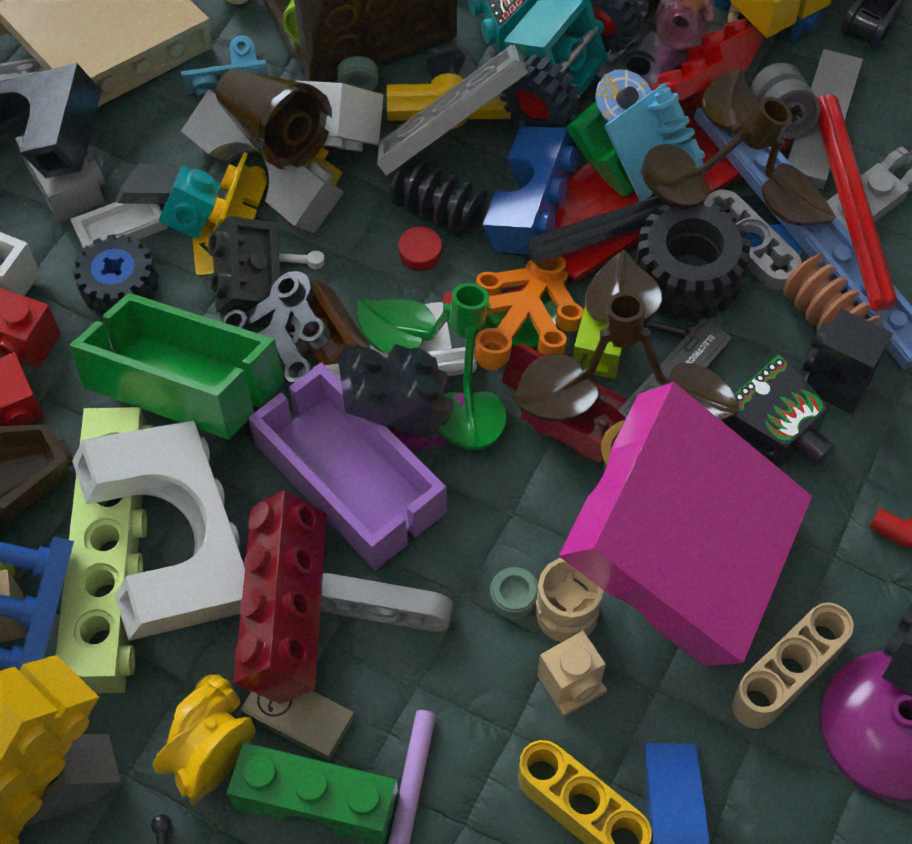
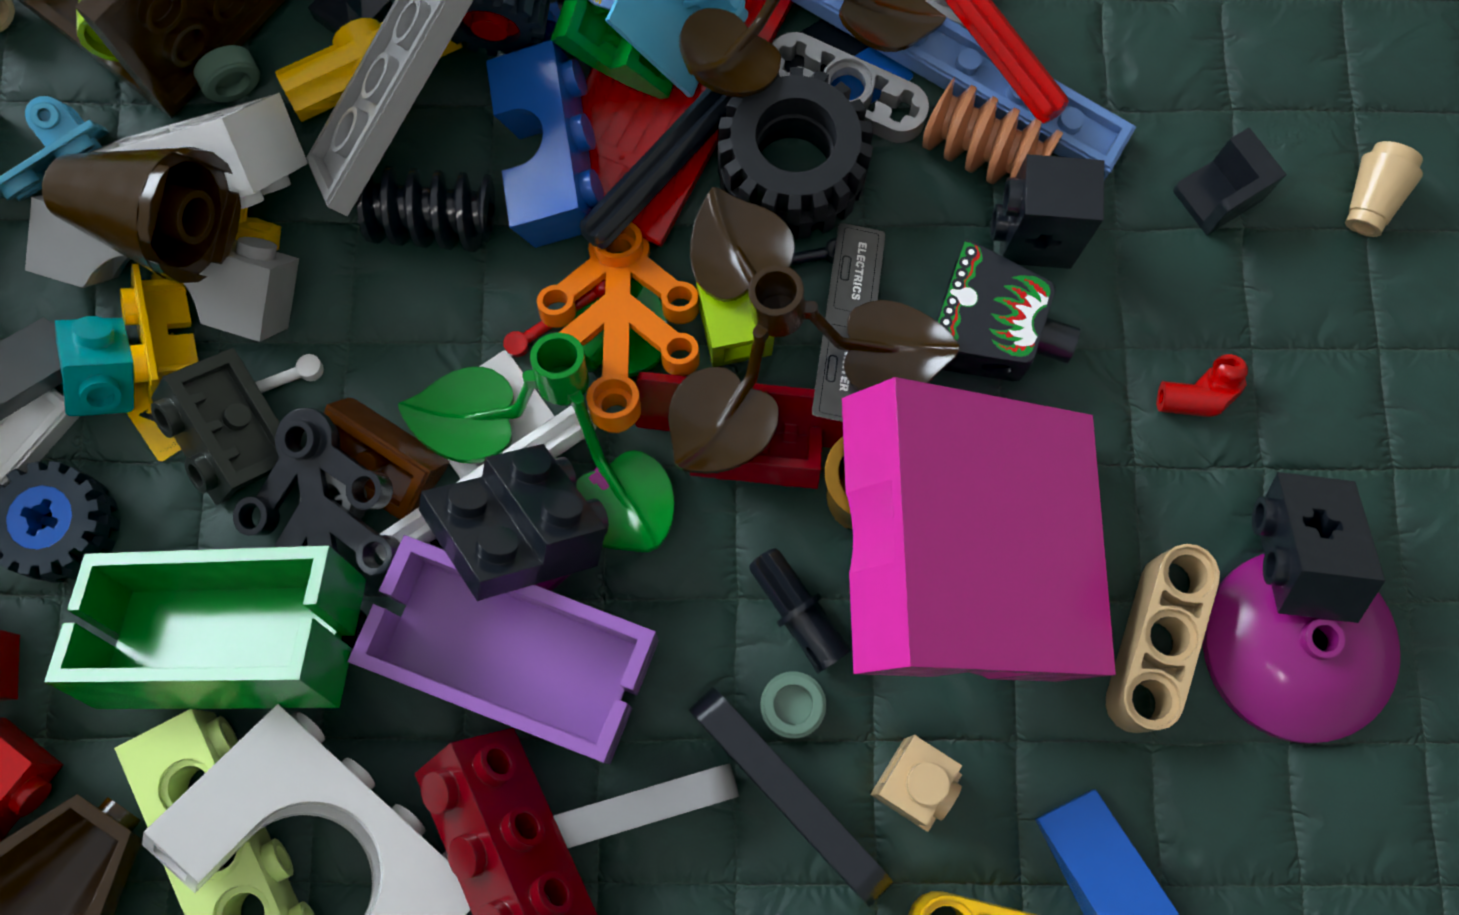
camera: 30 degrees left, 15 degrees up
red tile [398,227,442,271] -> none
tan wheel [535,558,603,642] -> none
none -> black beam [689,687,894,908]
none -> black axle [749,548,852,674]

